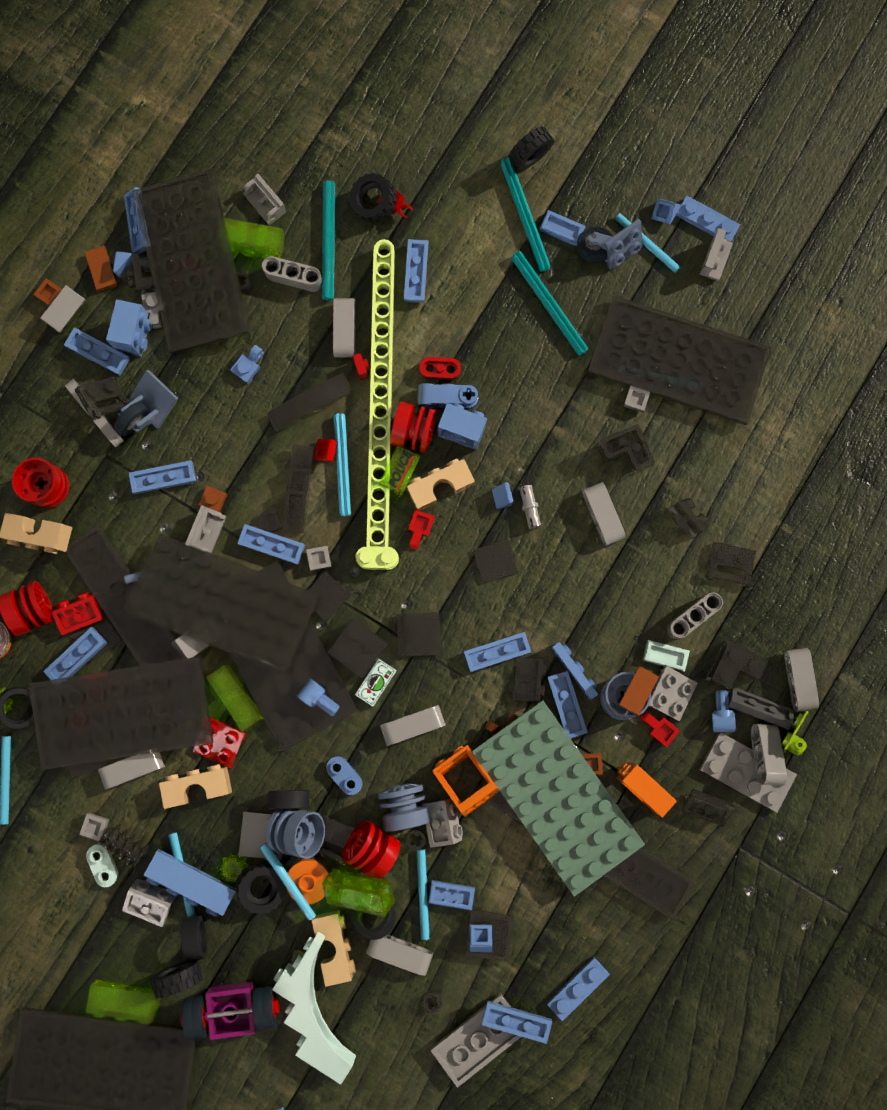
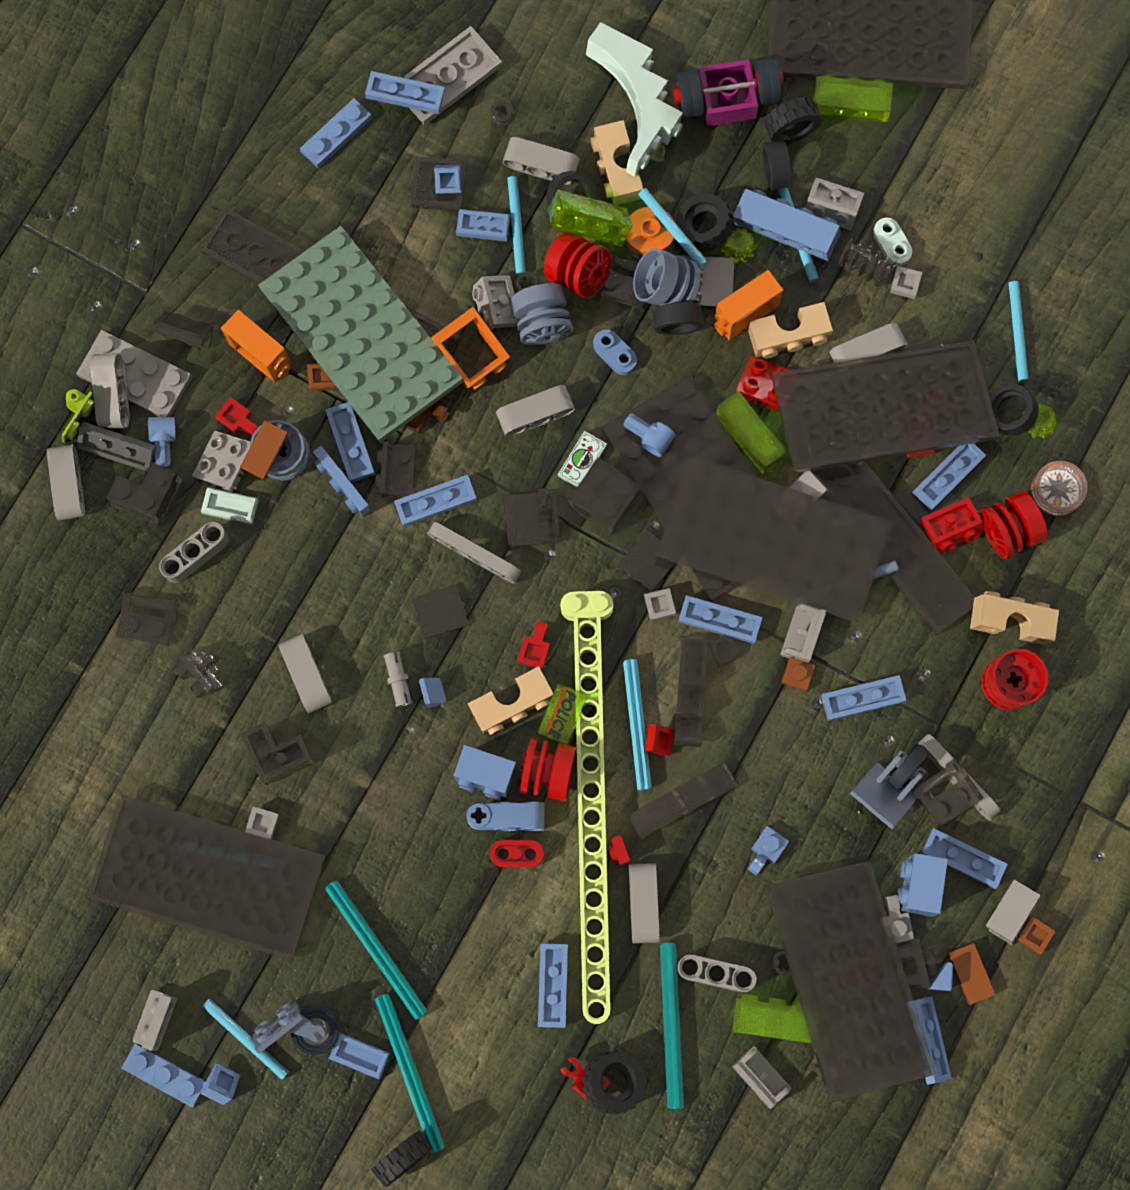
camera: 175 degrees left, 5 degrees down
none -> light grey beam [427,522,521,584]
none -> orange window [714,270,783,340]

